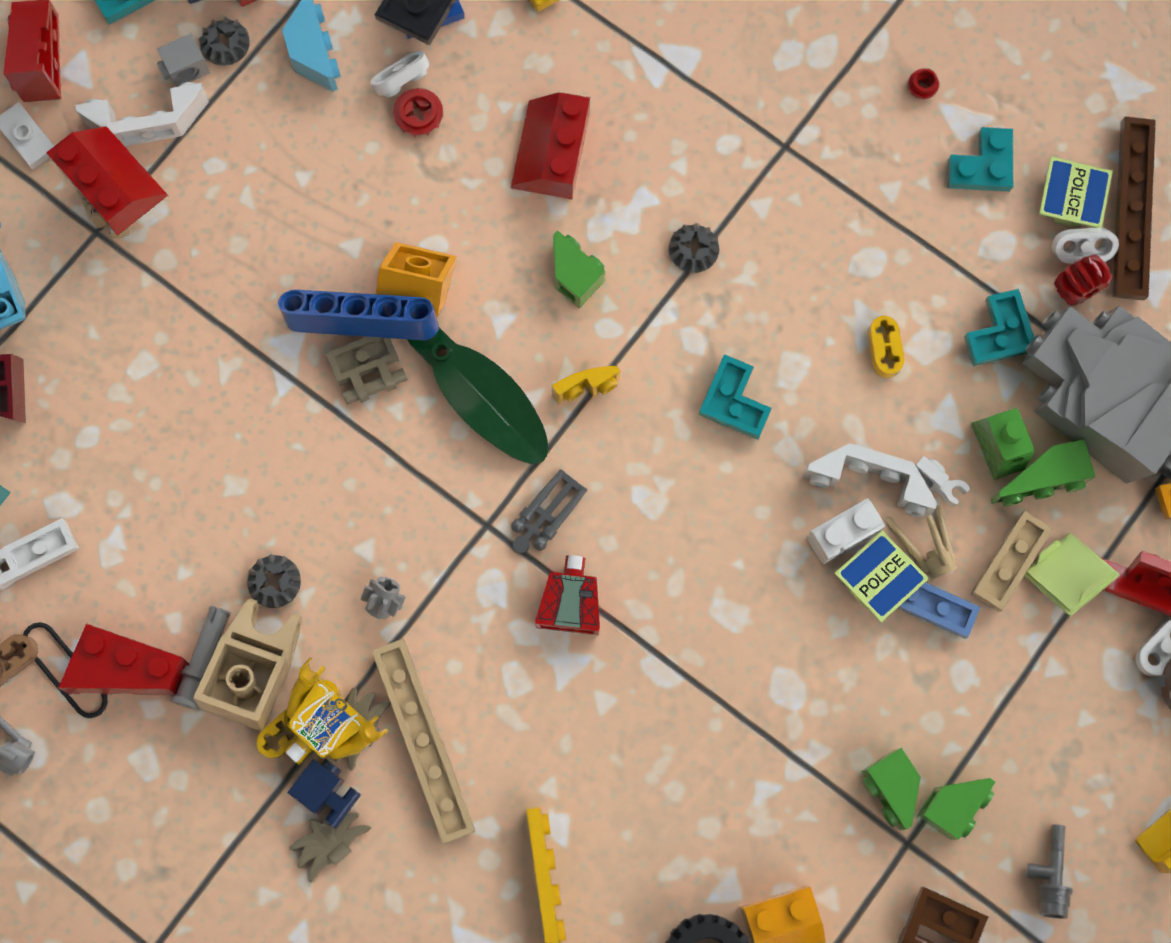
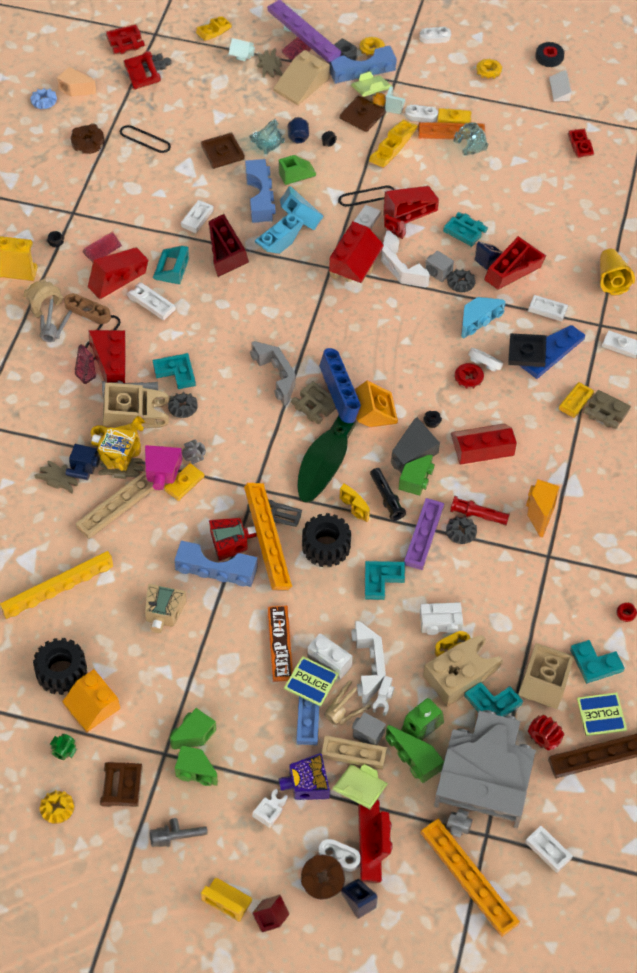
camera: 70 degrees right, 20 degrees down
white plate [1052,228,1119,264] -> none
none -> clear pink slope [75,344,96,384]
none -> dark pink torso [145,445,182,490]
none -> tan torso [145,584,187,633]
none -> teal plate [152,353,196,389]
none -> yellow plate [164,463,204,501]
none -> medium blue arch [174,541,258,587]
none -> light orange plate [244,483,292,590]
none -> light grey slope [250,341,296,406]
none -> white plate [252,789,288,828]
none -> tile [268,606,293,682]
none -> dark purple torso [278,753,330,800]
none -> black tyre [302,513,351,567]
none -> light grey brick [352,712,386,745]
none -> black pin [370,468,406,521]
none -> red slope [384,215,406,239]
none -> dark grey slope [391,417,440,474]
none -> medium lavender plate [404,498,444,570]
none -> white brick [420,602,463,635]
none -> black plate [423,411,442,428]
none -> tan brick [423,635,503,707]
none -> red pin [450,496,510,526]
none -> tan slope [518,643,574,709]
none -> light orange slope [526,479,560,537]

